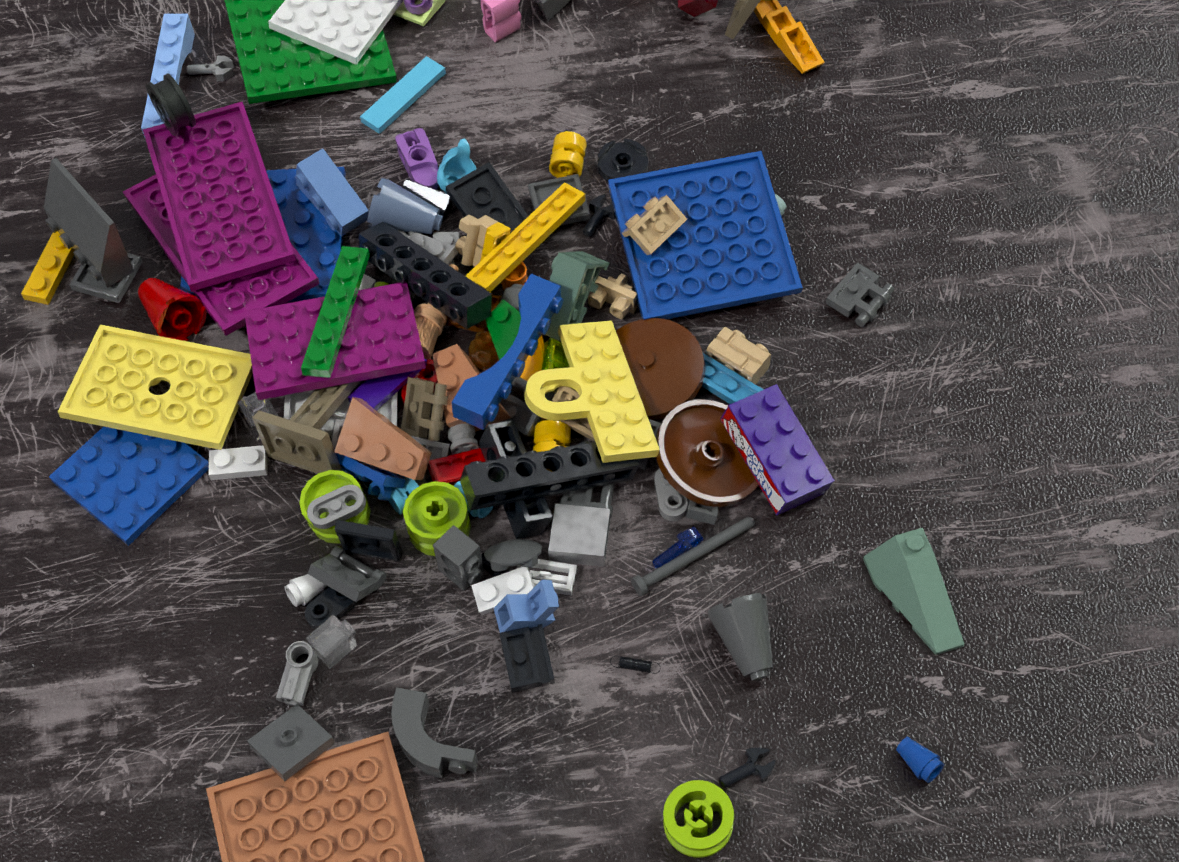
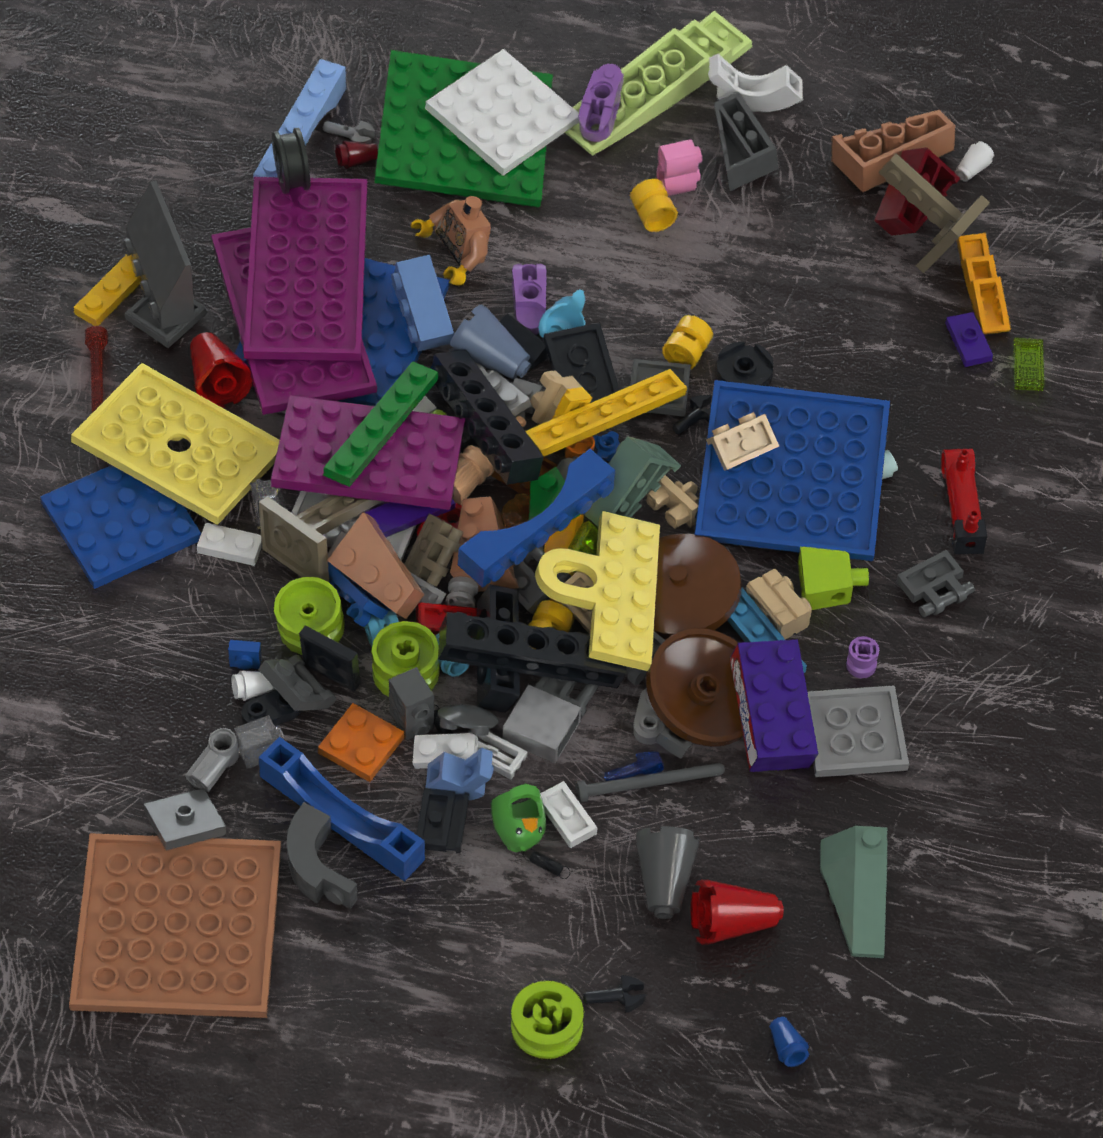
camera: 15 degrees right, 5 degrees down
light grey plate [307,485,366,529] -> none
medium azure tile [360,56,446,134] -> none
none -> clear red piece [85,326,108,413]
none -> blue plate [228,640,262,670]
none -> blue arch [259,737,425,882]
none -> orange plate [318,703,405,782]
none -> dark red cone [335,141,378,169]
none -> nougat torso [411,196,491,286]
none -> bright green piece [491,784,546,852]
none -> white plate [540,781,597,848]
none -> blue plate [594,431,620,461]
none -> yellow wheel [630,179,678,232]
none -> red cone [691,879,784,944]
none -> lime torso [798,547,869,610]
none -> light grey plate [807,685,909,777]
none -> medium lavender wheel [846,636,880,678]
none -> red piece [941,449,987,555]
none -> dark purple plate [945,312,993,367]
none -> clear neon green tile [1013,338,1044,391]

